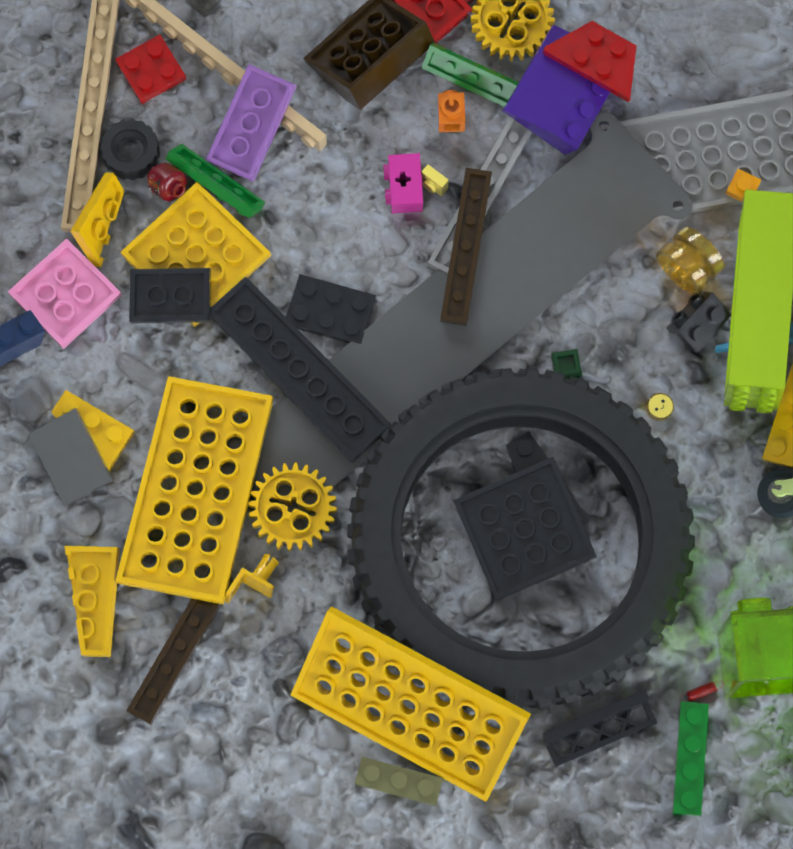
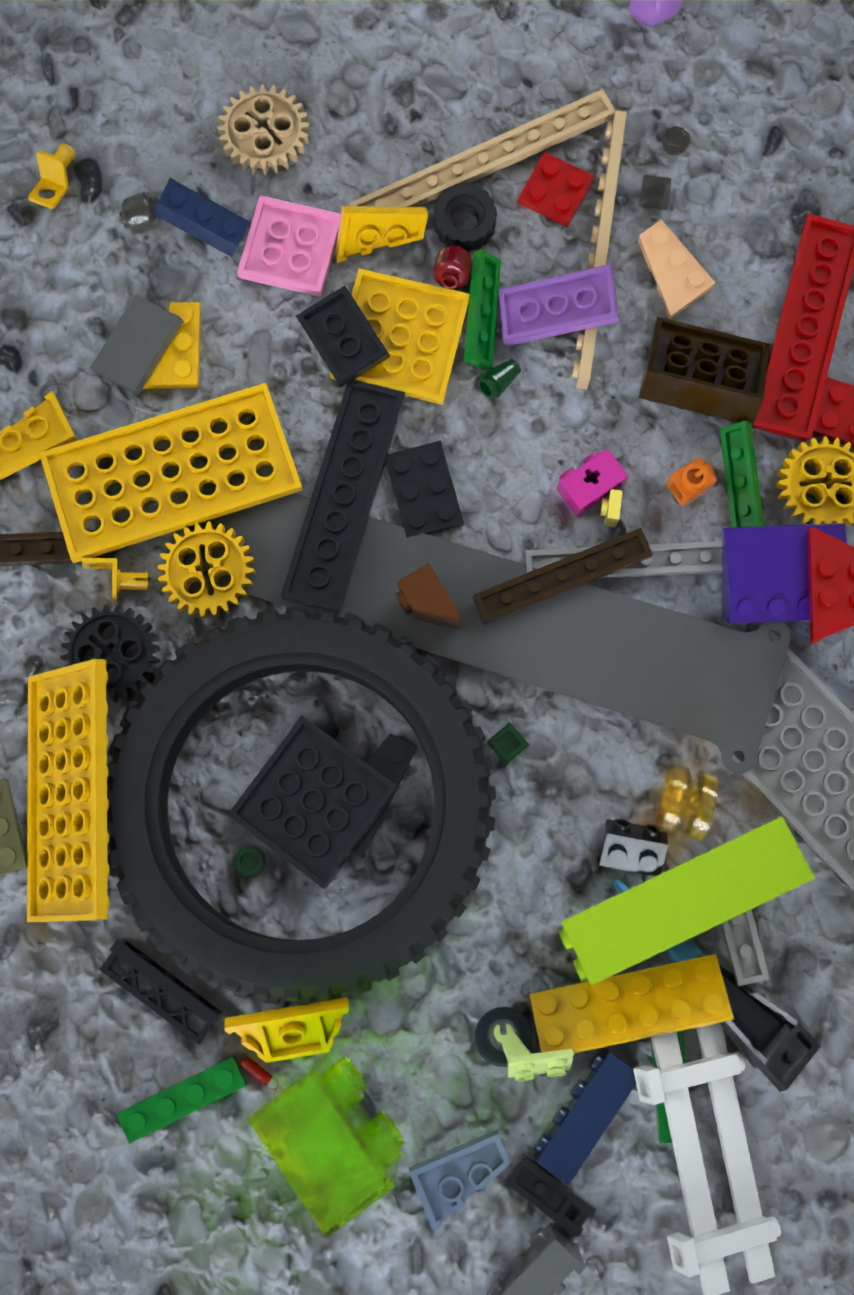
camera: 60 degrees right, 5 degrees up
light yellow tile [646,393,674,421] -> none
light orange plate [725,169,762,202] -> none
none -> black gear [60,604,161,703]
none -> yellow wing [224,997,349,1063]
none -> dark green tile [234,846,266,878]
none -> reddish brown slope [395,563,462,629]
none -> dark green cone [478,359,521,399]
none -> light nougat wing [638,219,716,320]

